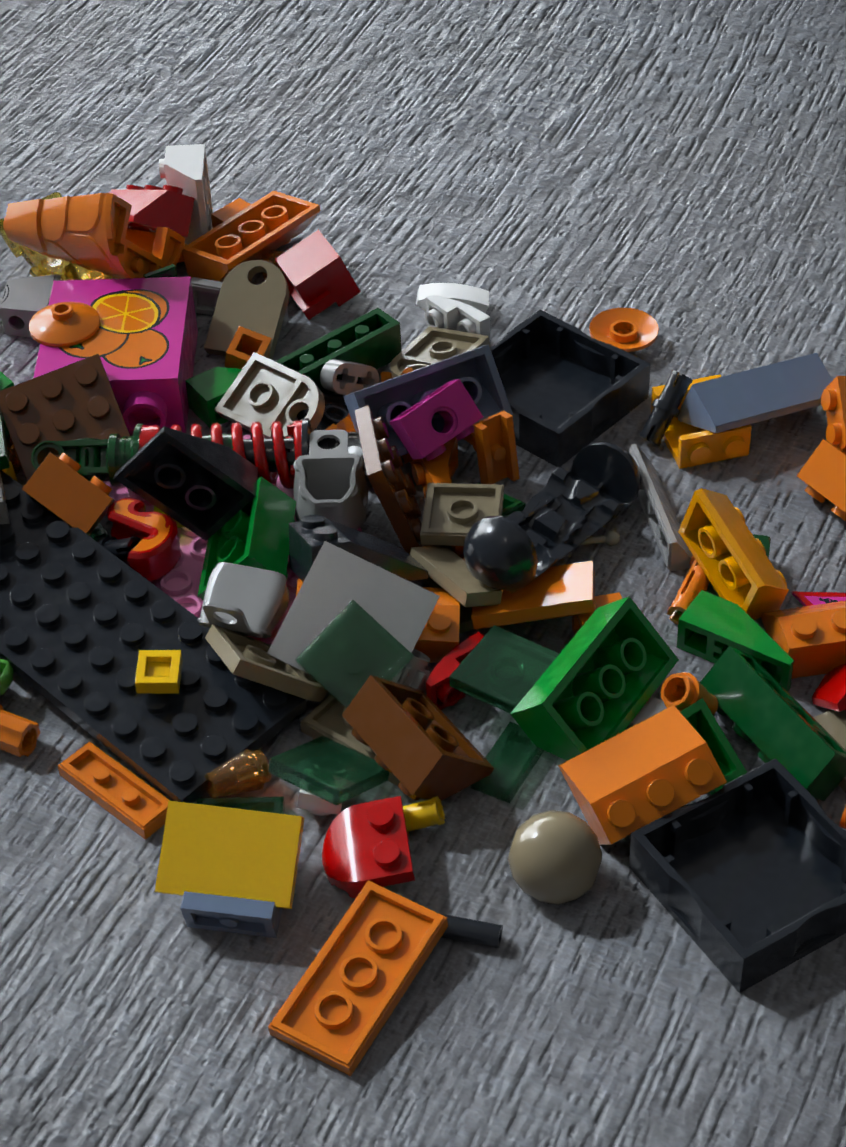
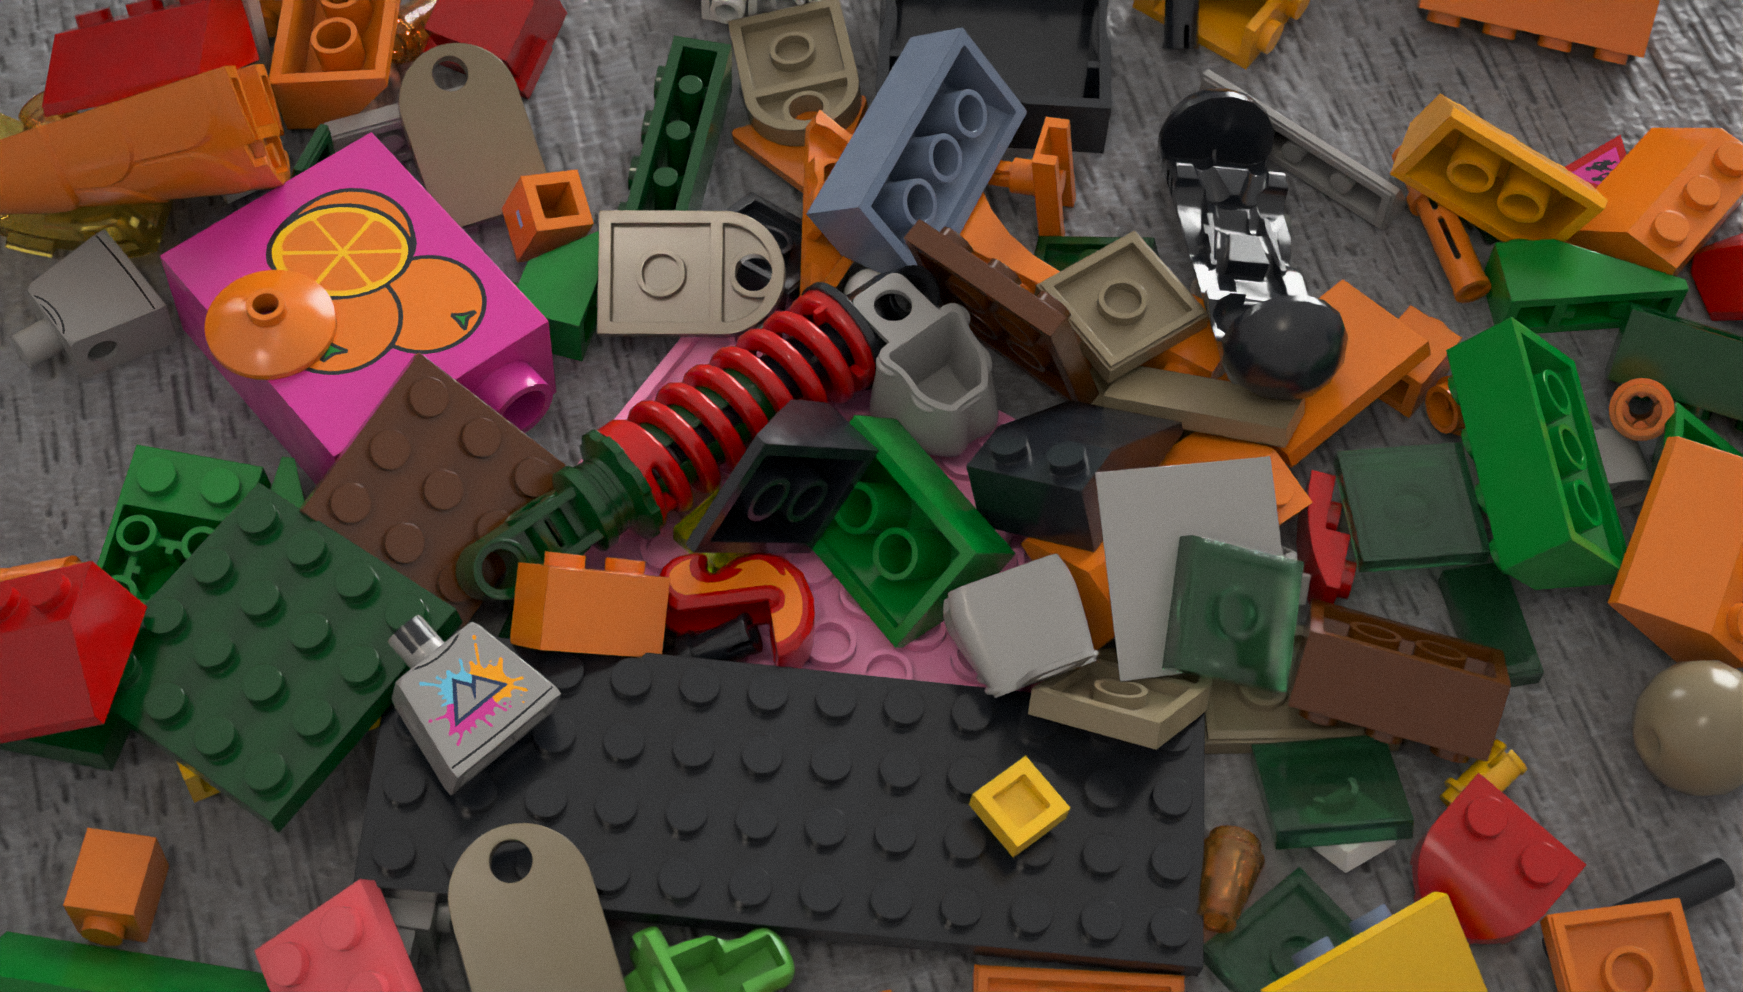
camera: 45 degrees left, 15 degrees up
light grey beam [320,359,379,395] -> none
dark pink brick [389,379,483,461] -> none

